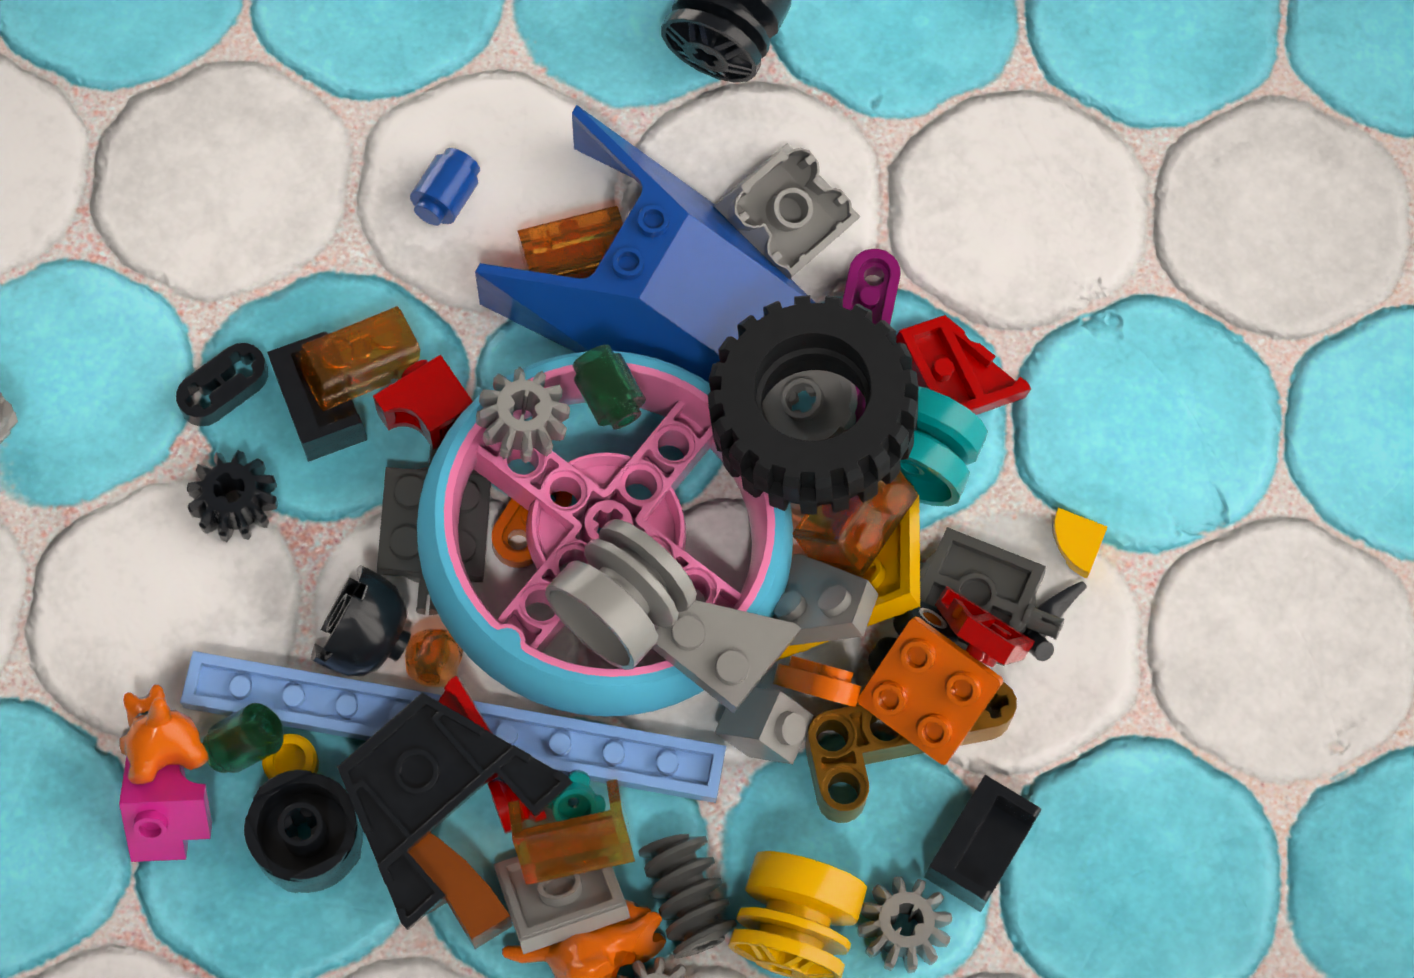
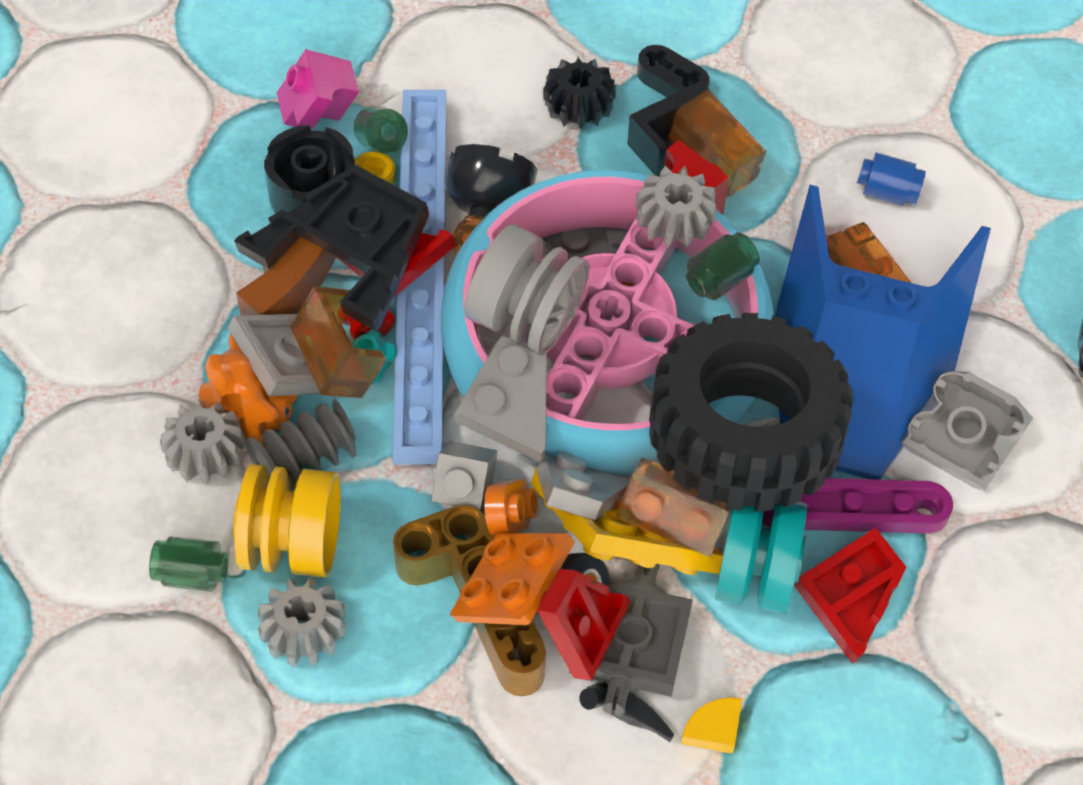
camera: 80 degrees right, 15 degrees down
orange animal [119,685,209,784] -> none
black panel [924,775,1042,912] -> none

